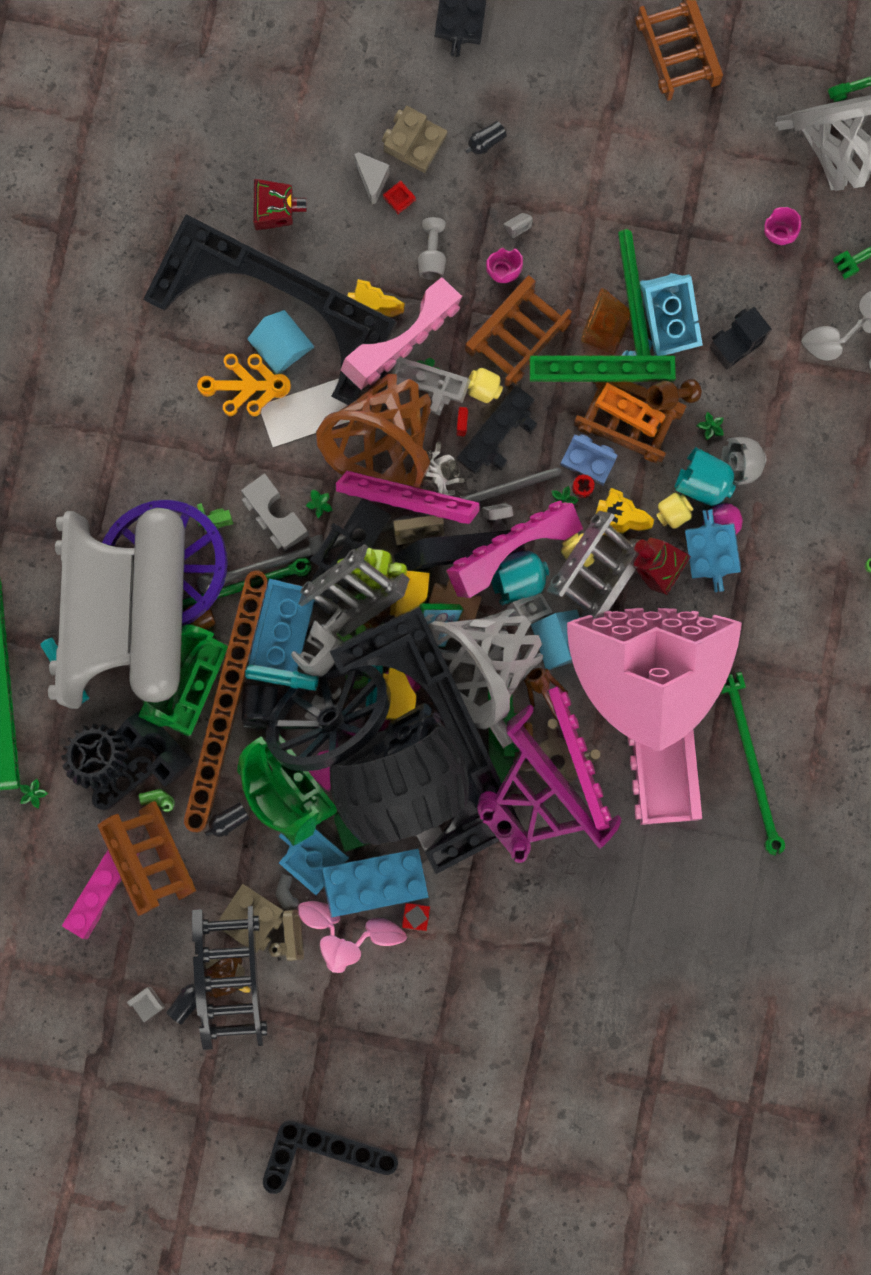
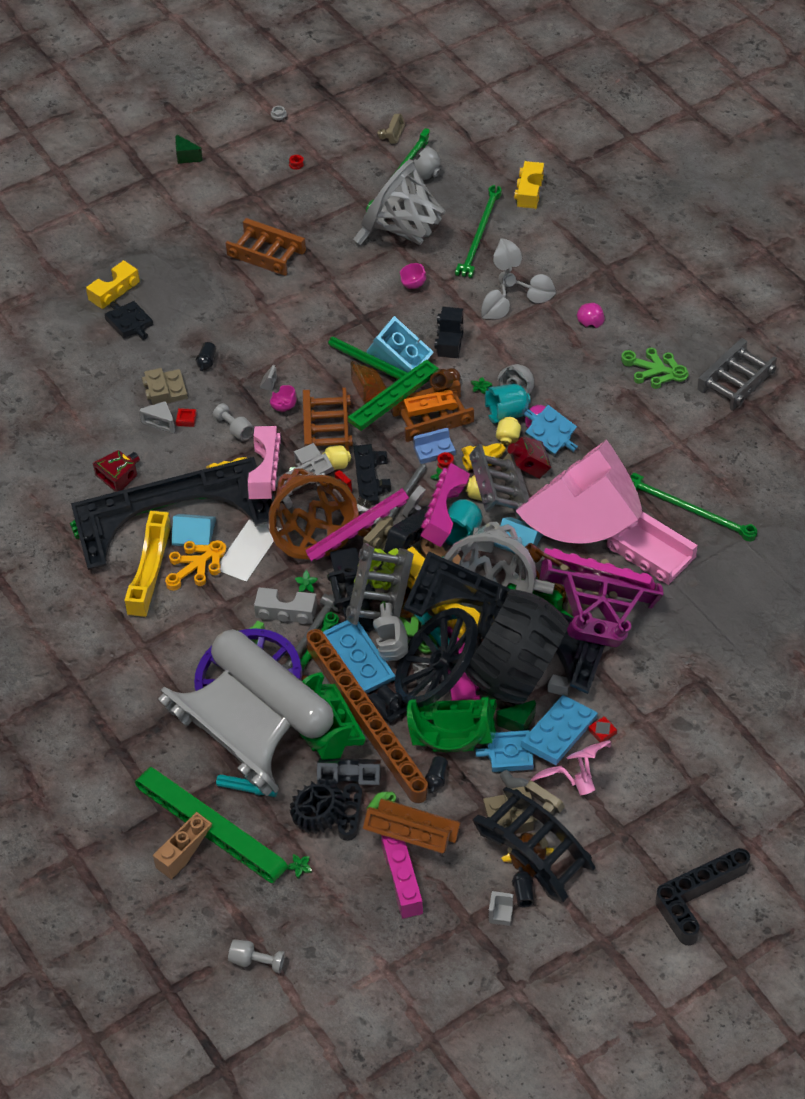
camera: 40 degrees left, 30 degrees down
teal axle [245,664,319,691] -> none
none -> yellow arch [124,511,171,617]
none -> light grey panel [294,443,321,467]

